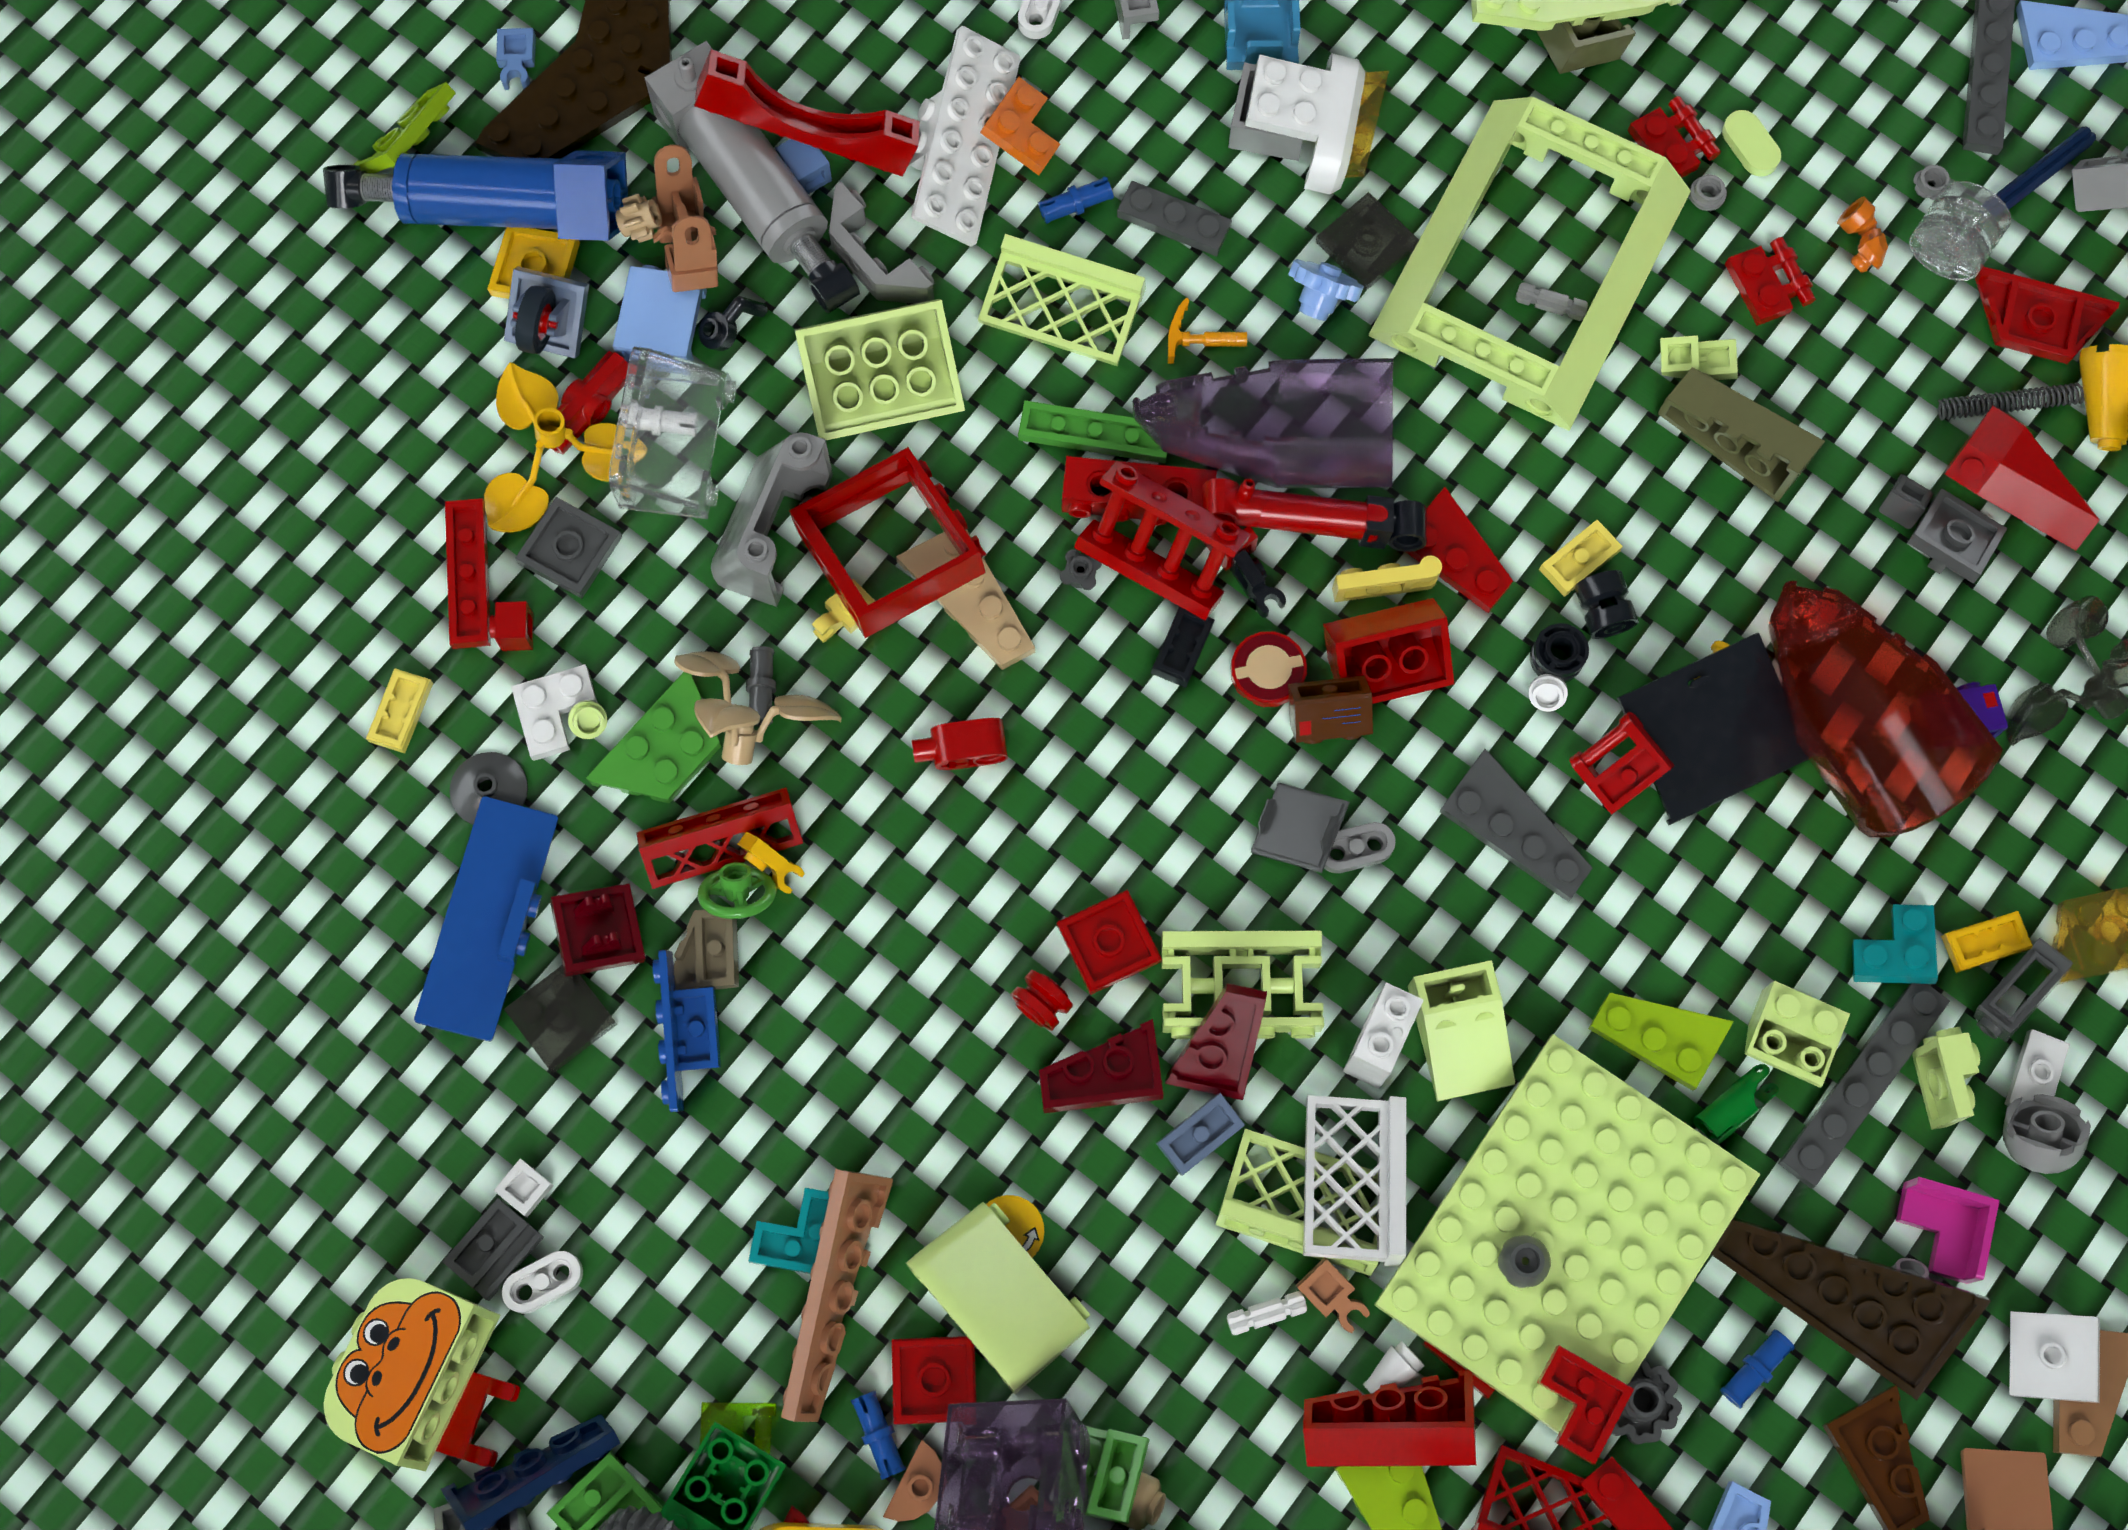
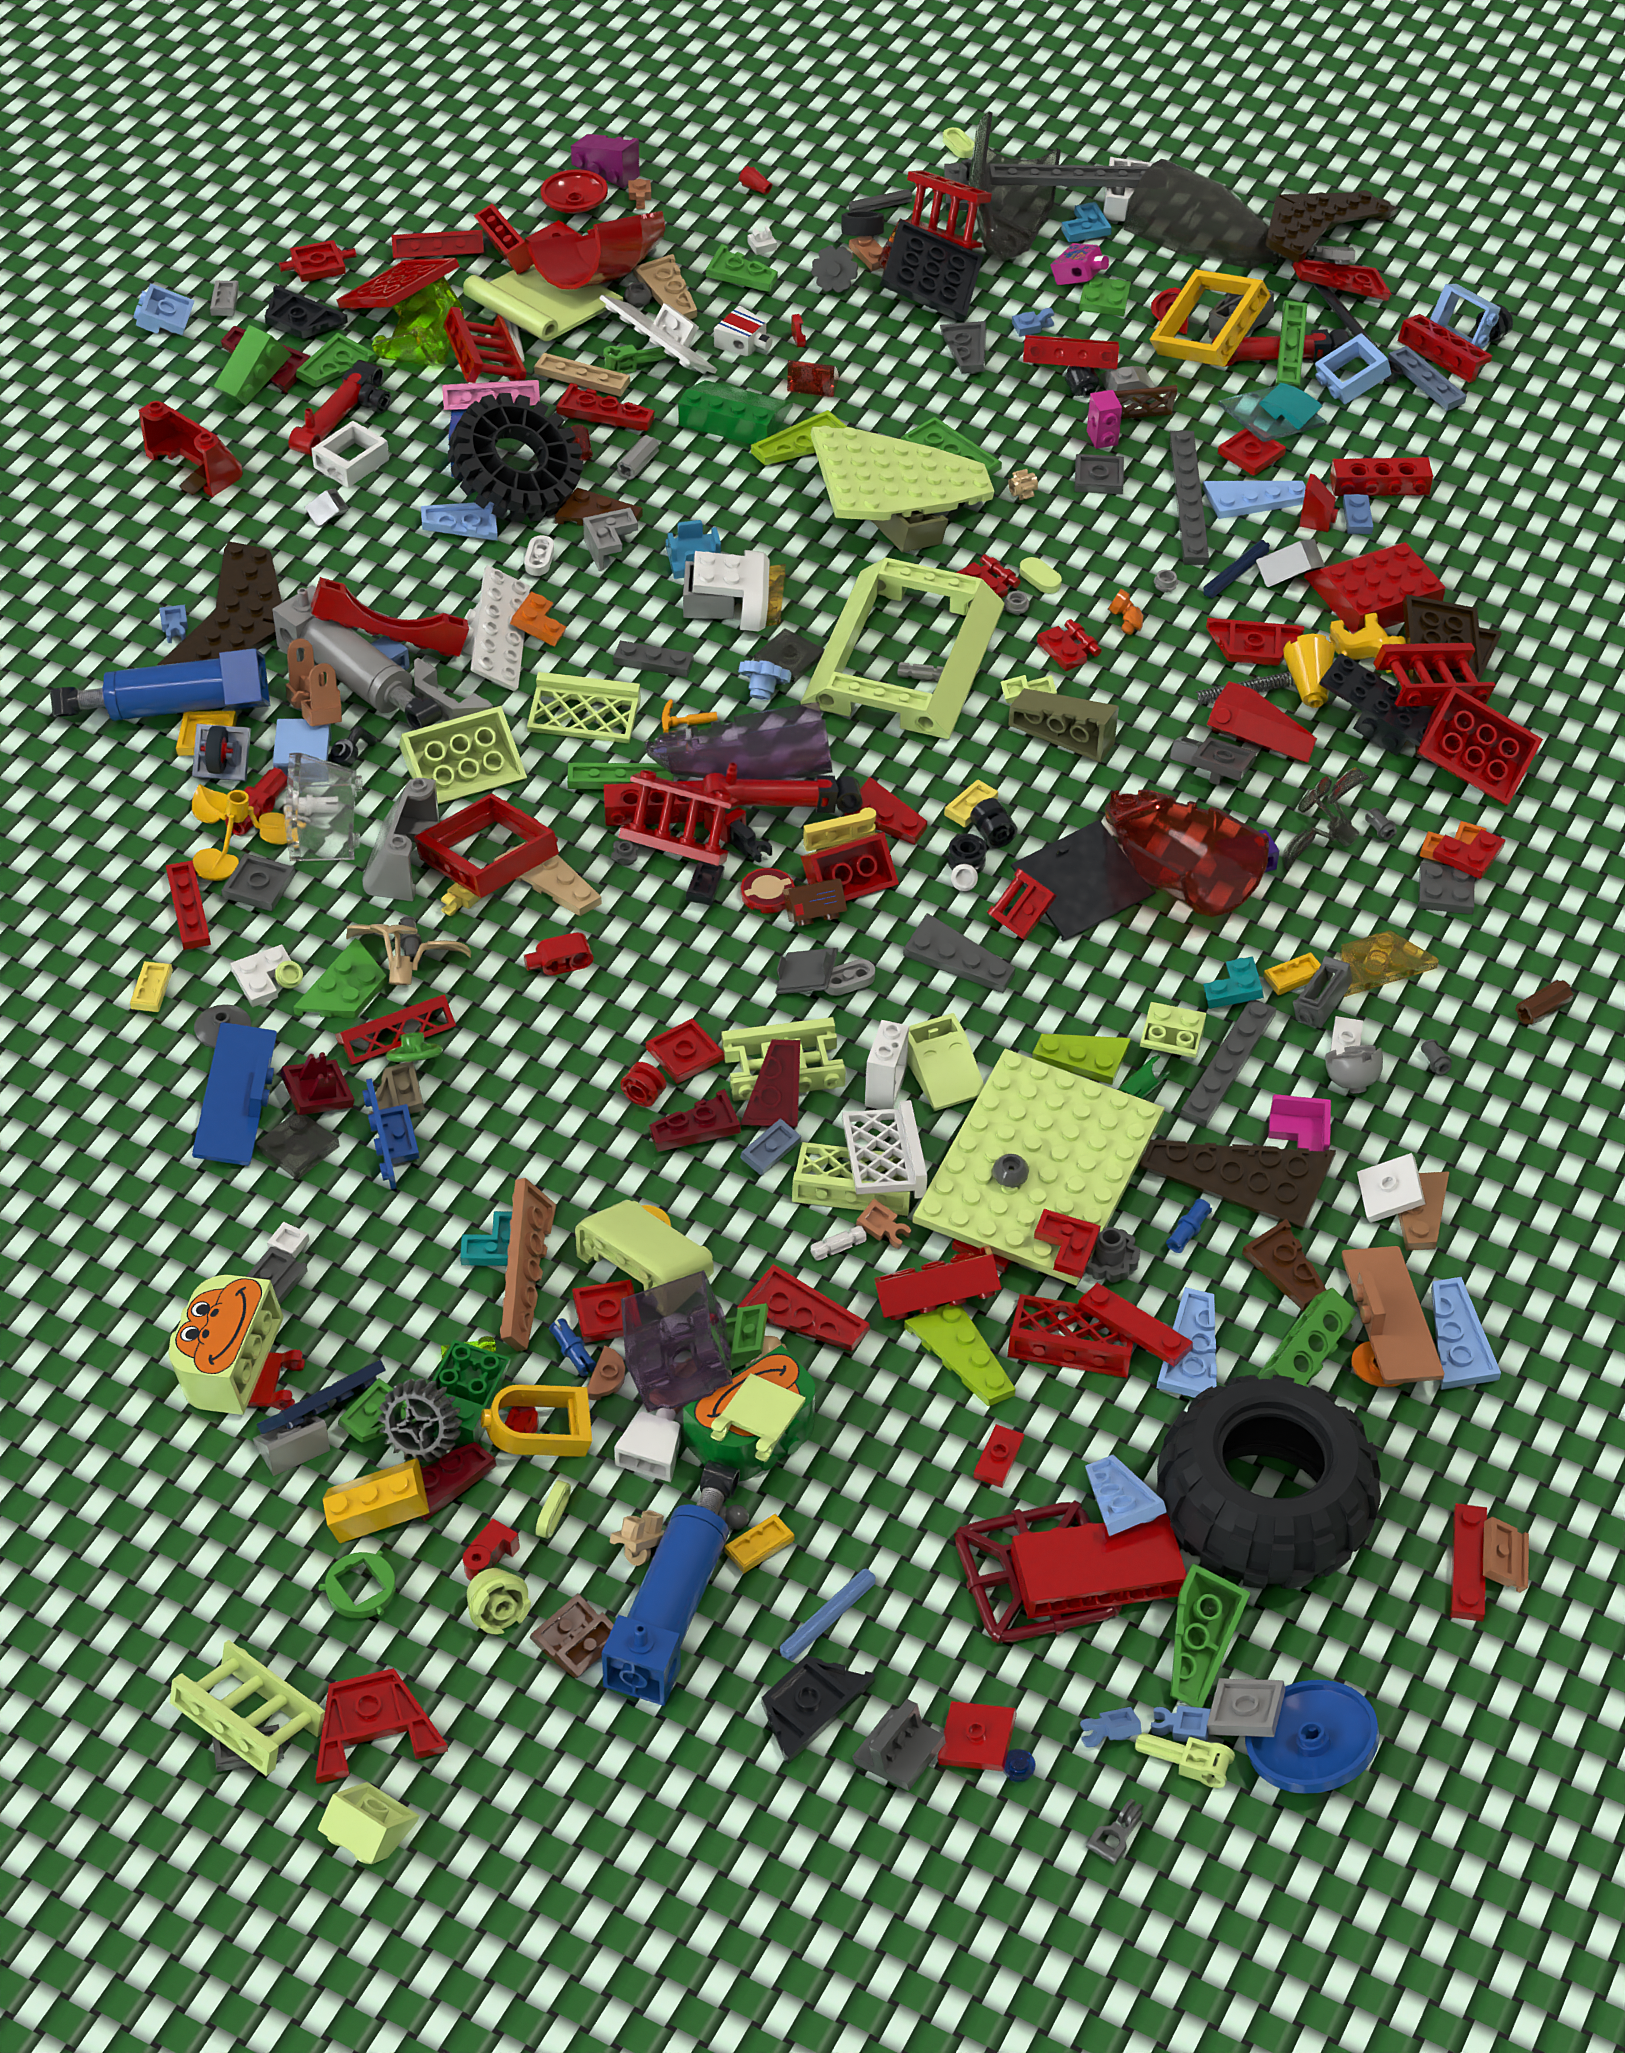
camera: 10 degrees left, 25 degrees down
lime wing [353,82,456,174] -> none
red plate [489,601,534,651] -> none
white plate [502,1251,583,1314] -> none
tan gear [616,194,662,243] -> none
yellow plate [737,832,805,894] -> none
blue pin [1038,176,1114,224] -> none
white cone [1363,1341,1425,1393] -> none
clear wheel [1909,181,2011,281] -> none
yellowish green plate [1912,1027,1980,1130] -> none
none -> red wing [737,1264,870,1351]

